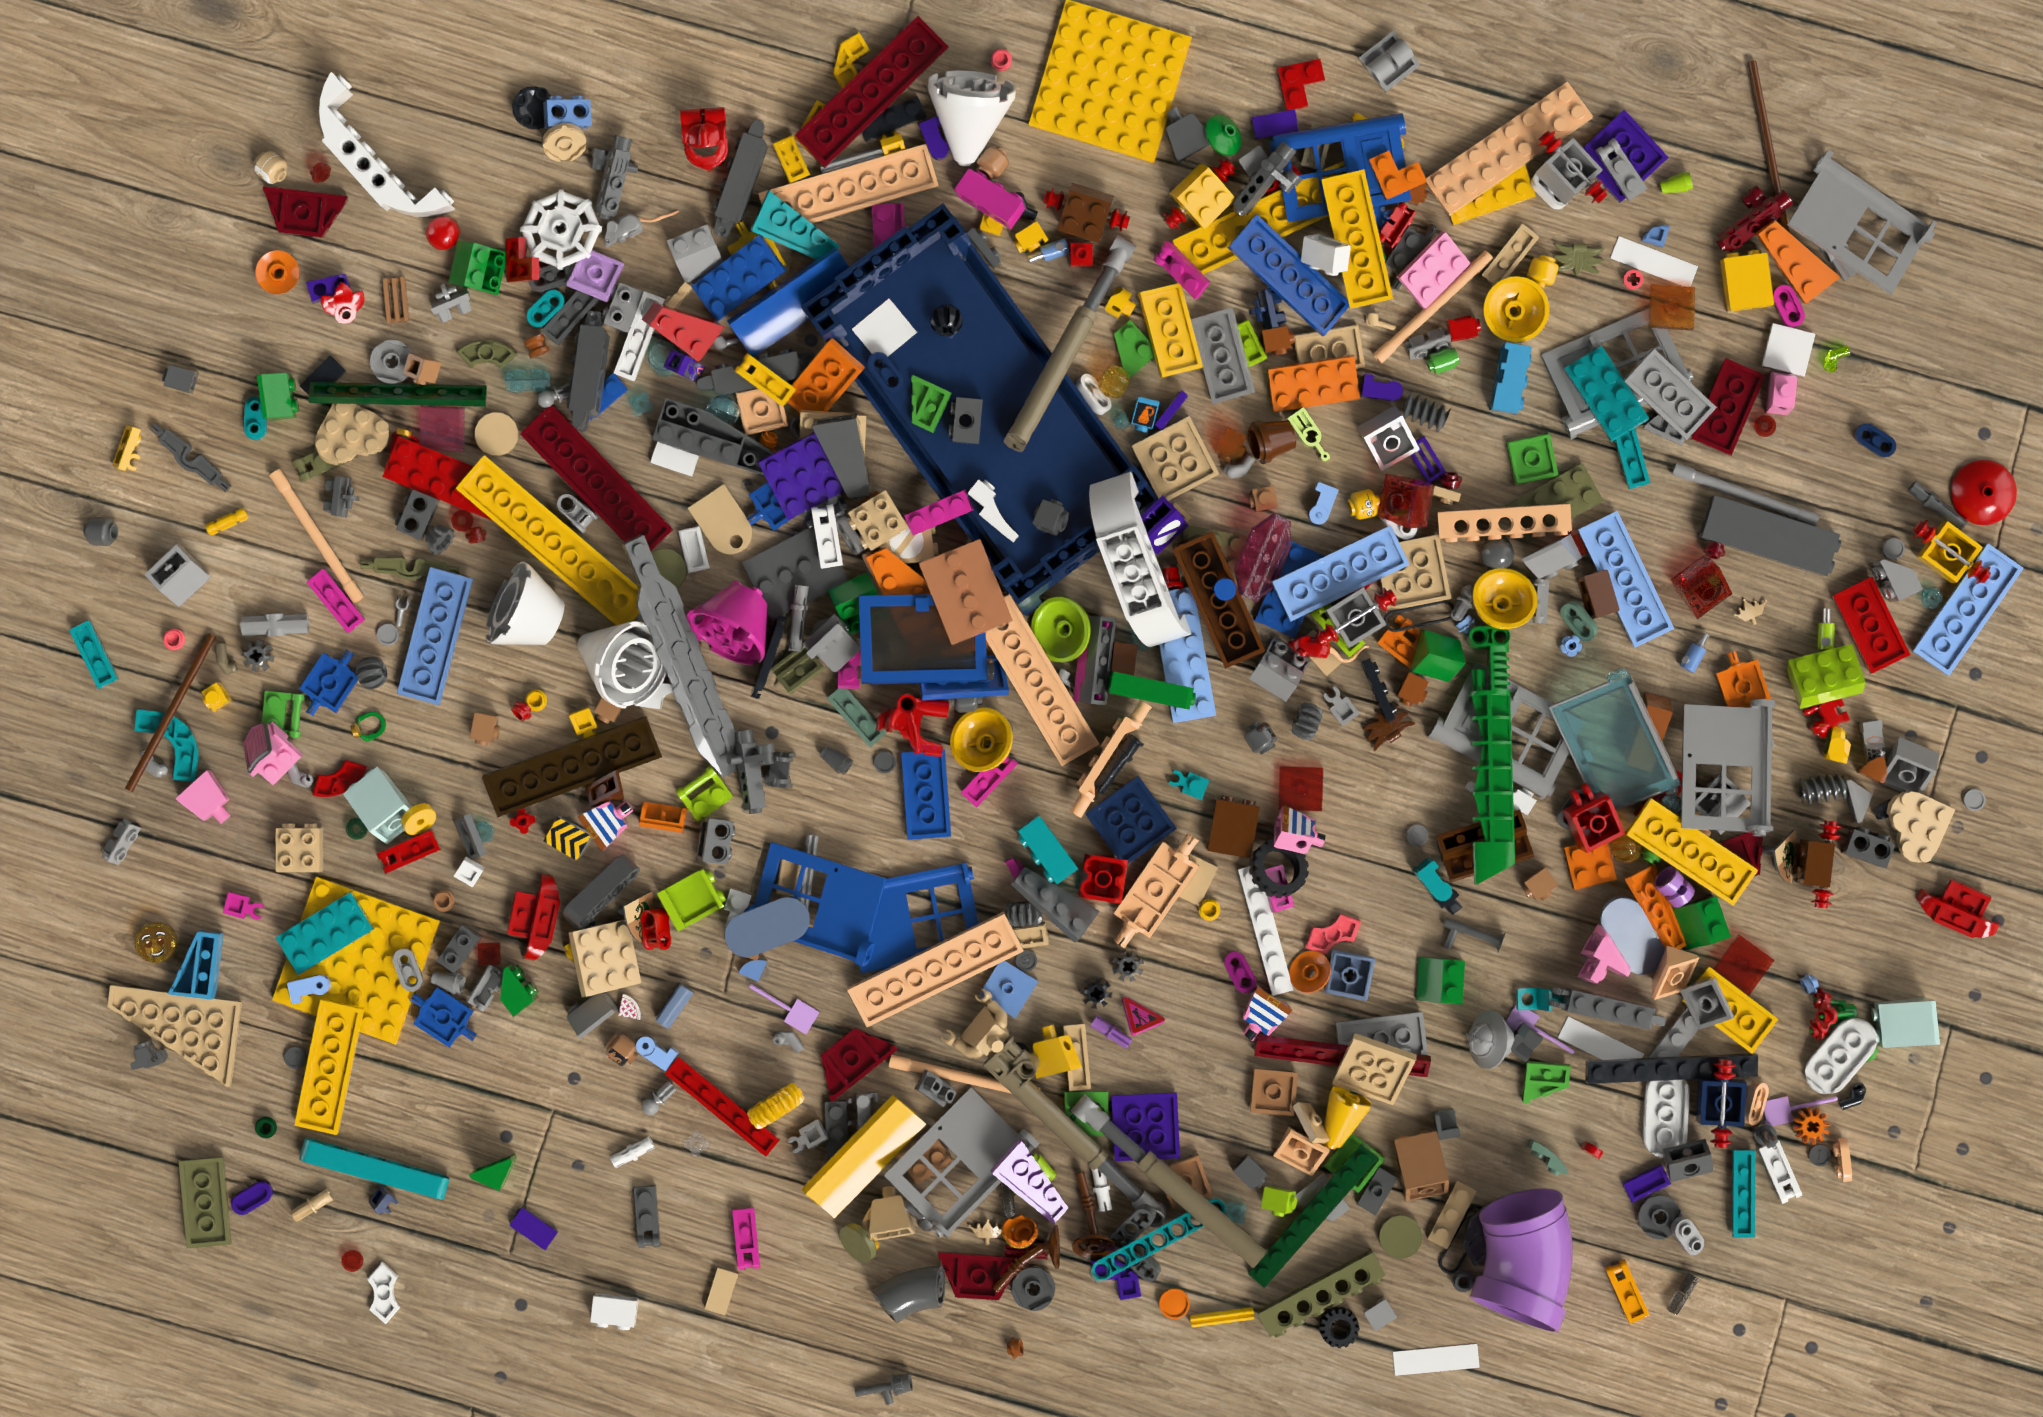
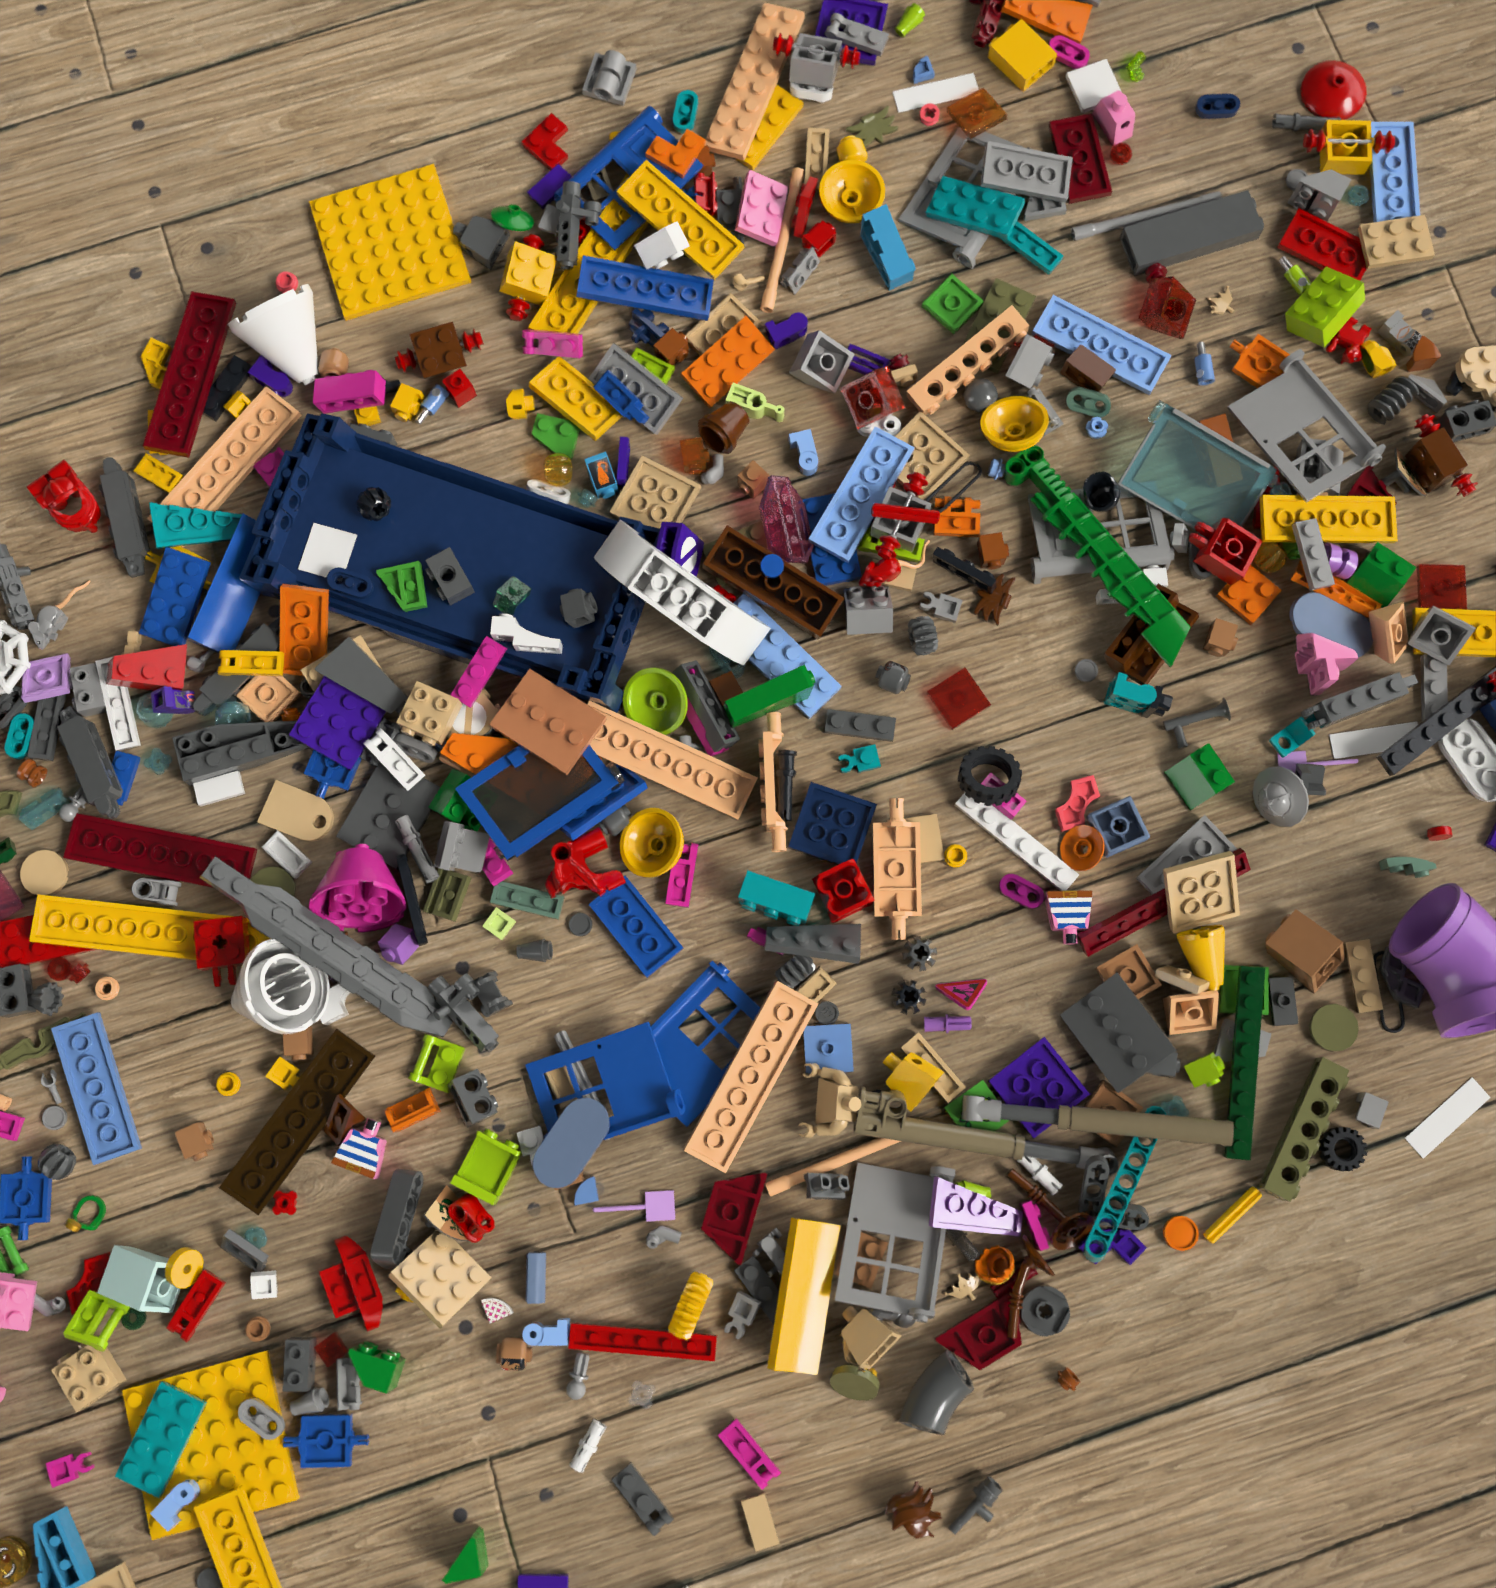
camera: 30 degrees left, 10 degrees down
white cone [485,562,565,645] -> none
red plate [511,701,532,721] -> none
piece [543,816,592,860] -> none
light grey slope [566,992,619,1039] -> none
light grey slope [667,224,723,283] -> none
light grey axle [820,147,884,174] -> none
dark tan piece [1004,235,1136,452] -> none
reddish brown panel [1207,795,1260,859] -> none
torso [1274,805,1326,854] -> none
yellow head [1347,489,1381,520] -> none
dark grey piece [1402,391,1451,433] -> none
green slope [1410,629,1465,682] -> none
bright green brick [1426,347,1460,375] -> none
dark grey panel [1432,1109,1461,1140] -> none
light grey axle [1450,585,1474,621] -> none
dark grey plate [1452,1270,1474,1292] -> none
bright green wing [1522,1061,1571,1104] -> none
light grey slope [1881,737,1940,793] -> none
none -> lime plate [63,1290,130,1352]
none -> light nougat plate [95,977,120,1000]
none -> red hinge [193,916,250,987]
none -> medium lavender brick [378,924,419,965]
none -> yellowish green plate [483,907,516,940]
none -> clear green bracket [493,576,532,616]
none -> blue hinge [594,370,650,424]
none -> teal plate [673,90,699,134]
none -> red plate [792,177,818,238]
none -> dark grey plate [825,709,896,742]
none -> red axle [871,503,940,524]
none -> reddish brown hair [885,1481,942,1539]
none -> dark pink plate [1019,1200,1051,1251]
none -> dark grey plate [1060,972,1177,1093]
none -> black hair [1083,471,1121,512]
none -> white plate [1170,523,1189,553]
none -> light grey plate [1292,518,1335,591]
none -> tan plate [1358,215,1435,269]

